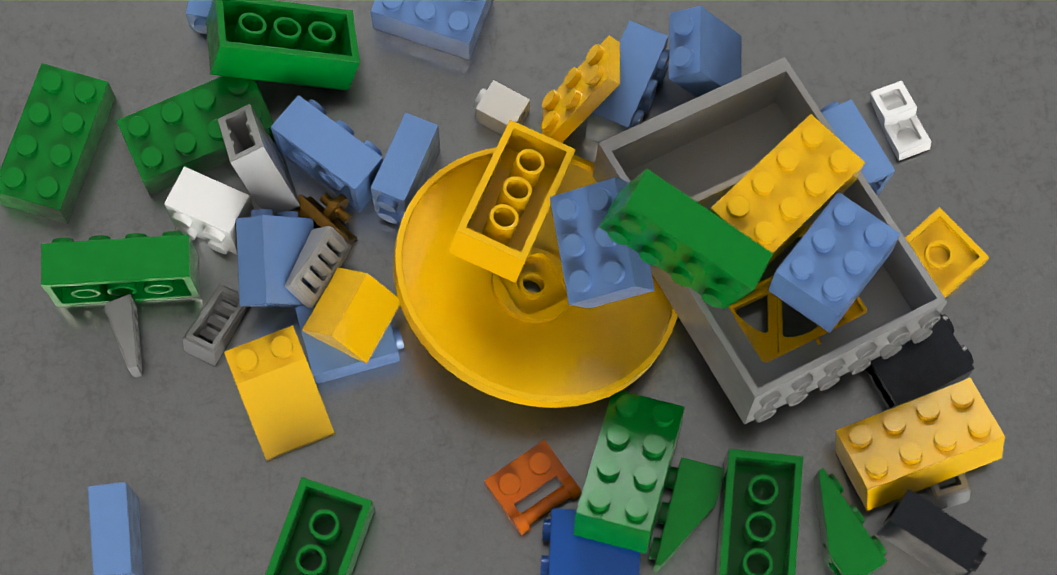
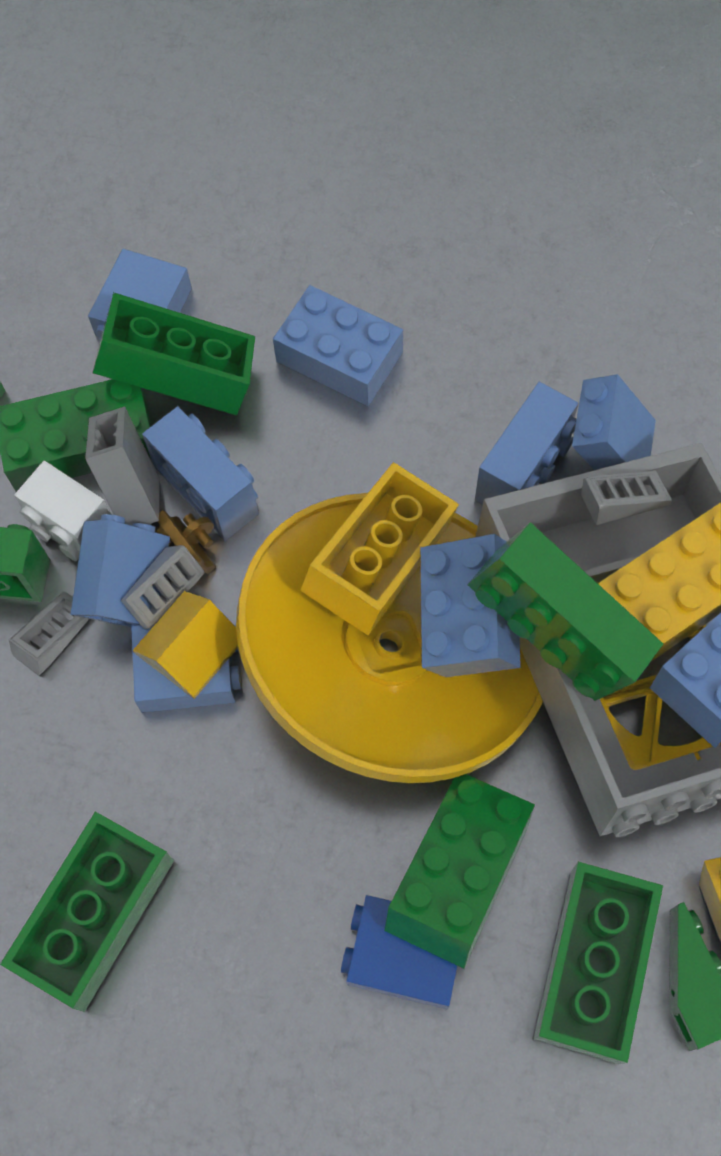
camera: 15 degrees right, 5 degrees down
yellow slope [224,325,335,461] -> none
medium blue brick [371,112,440,223] -> none
white brick [473,80,530,135] -> none
orange plate [484,439,582,535] -> none
yellow plate [541,35,620,143] -> none
green slope [648,457,725,572] -> none
none -> light grey slope [581,470,672,525]

